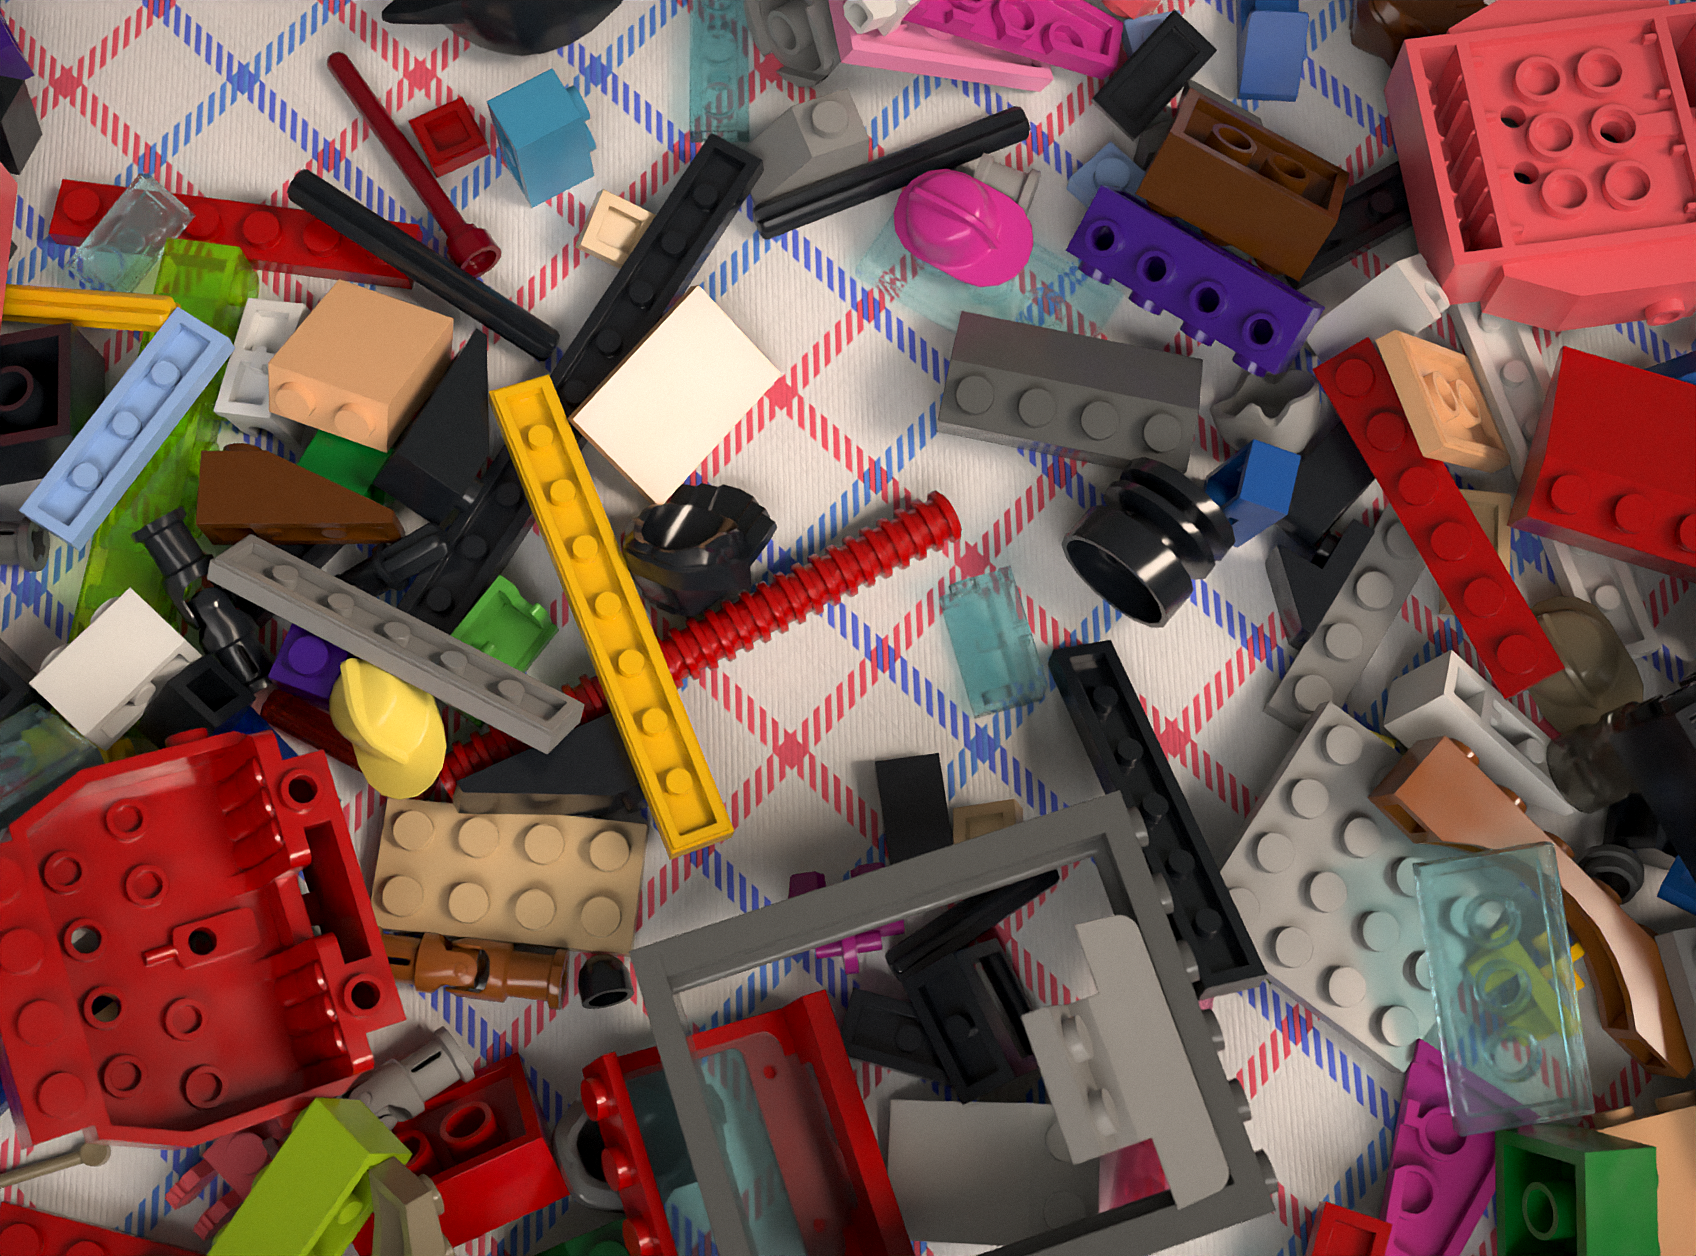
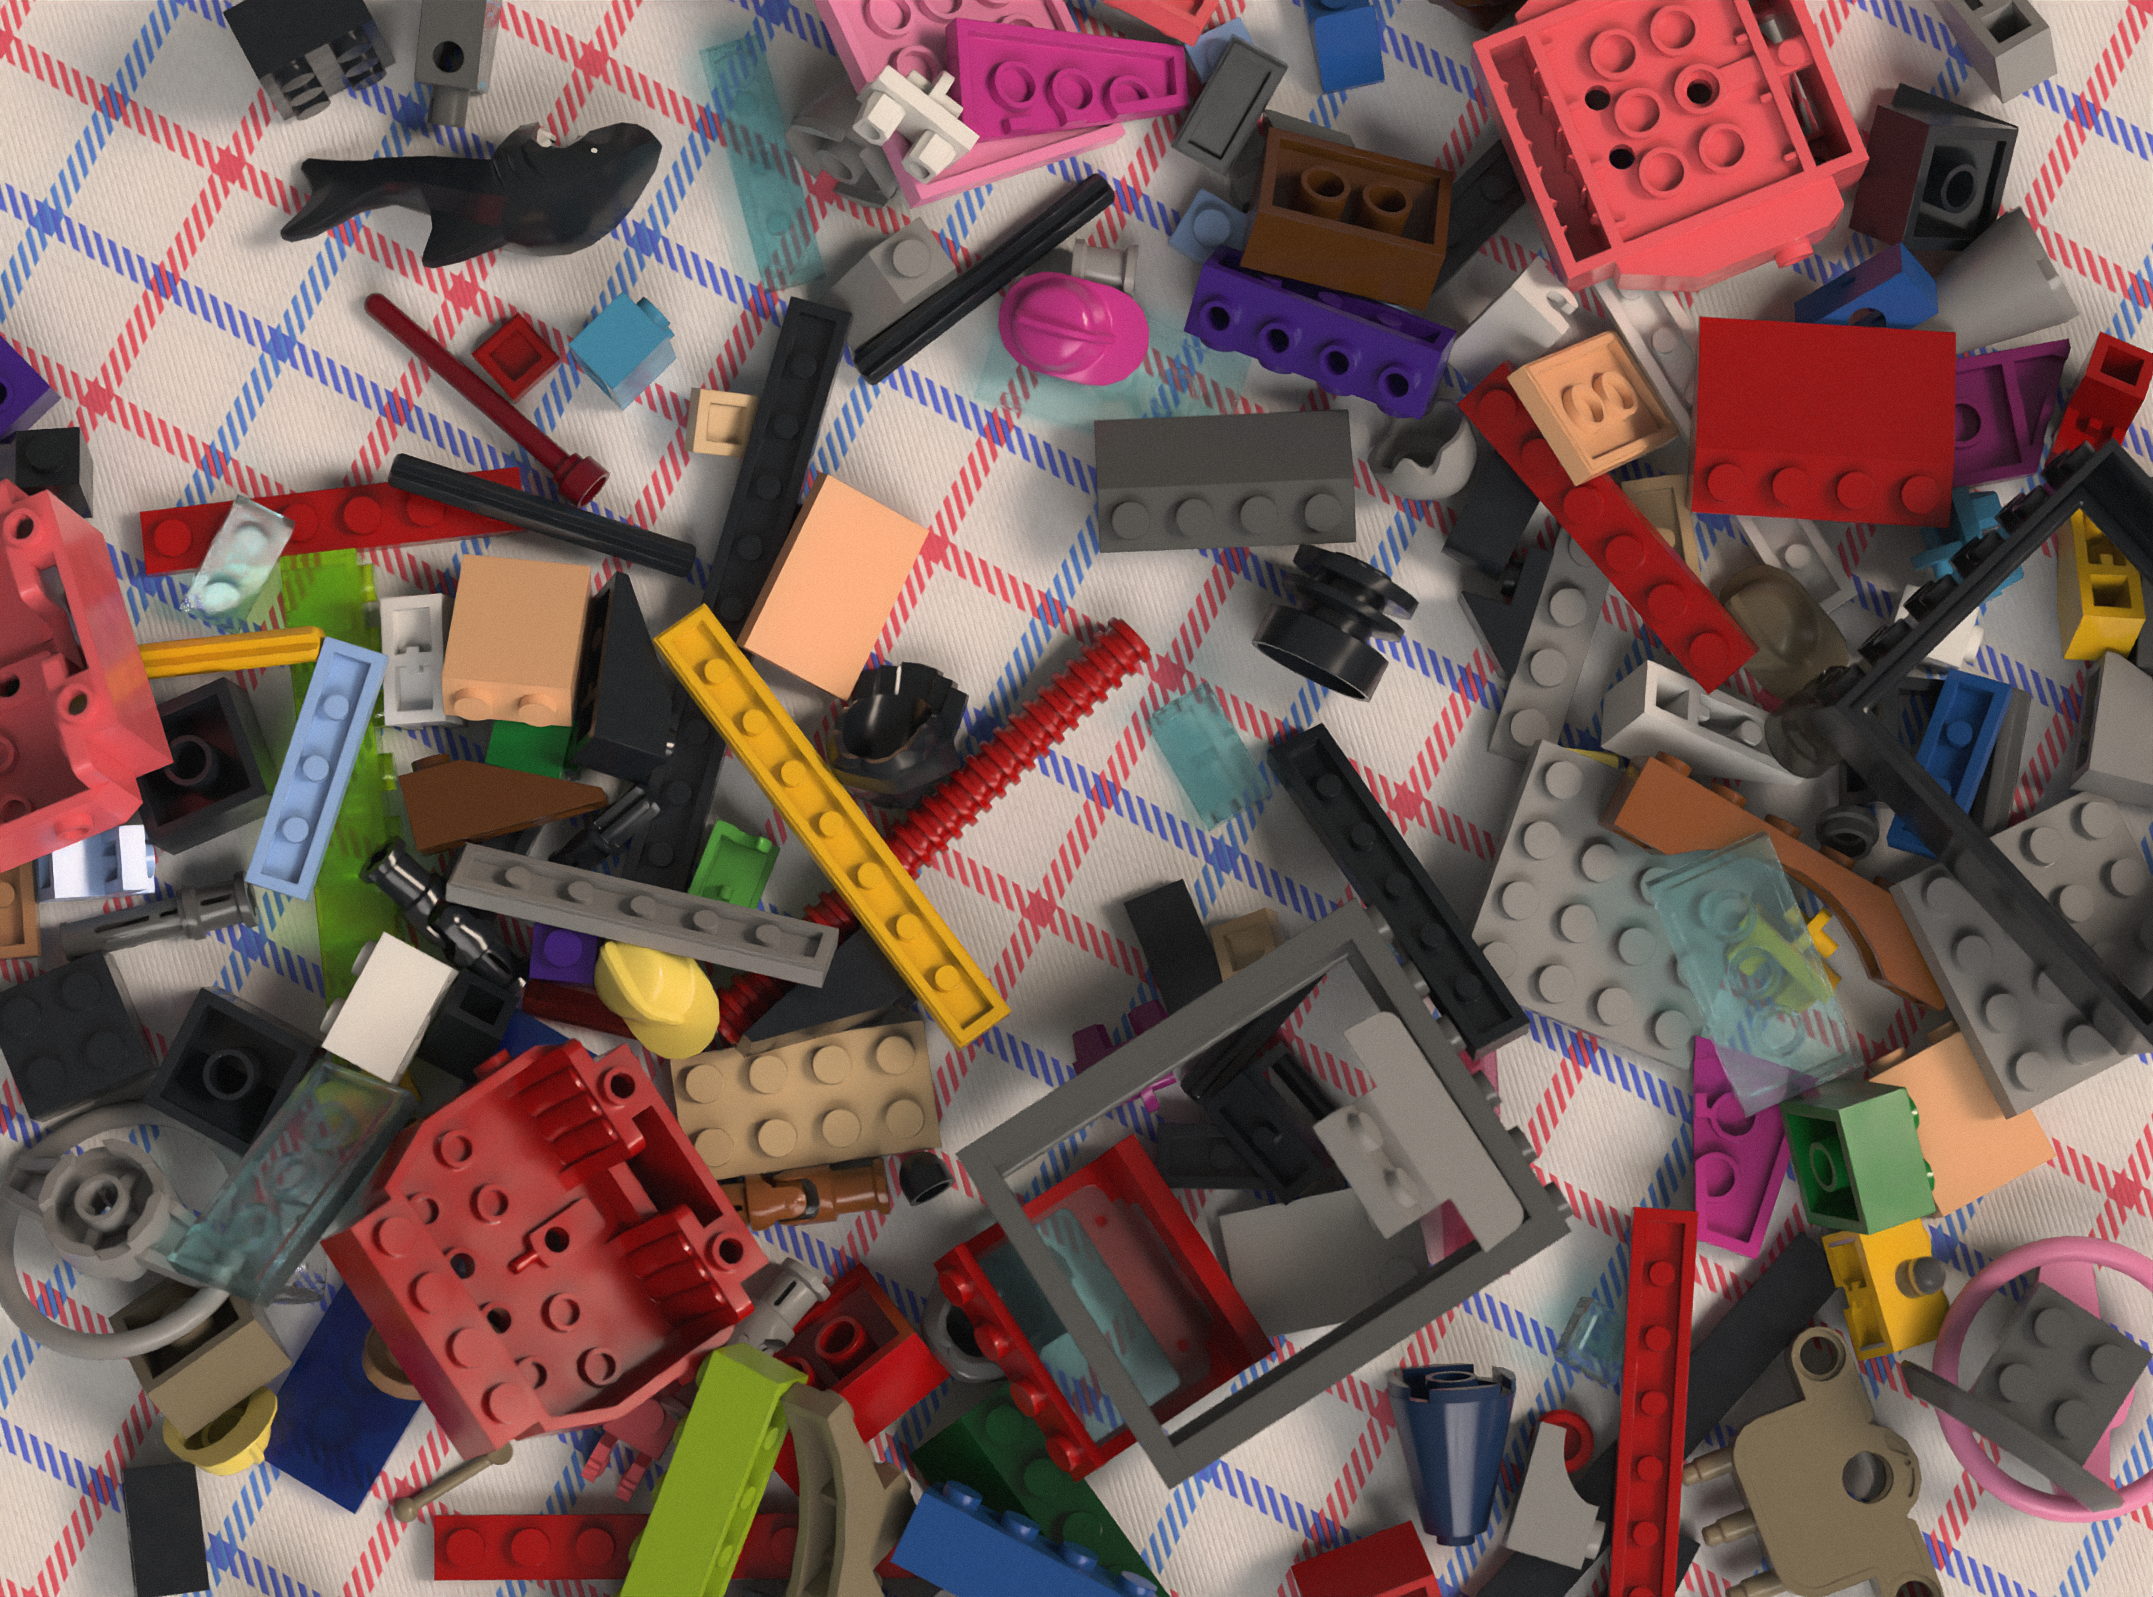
camera: 10 degrees left, 10 degrees up
blue piece [1203,439,1301,548] -> none

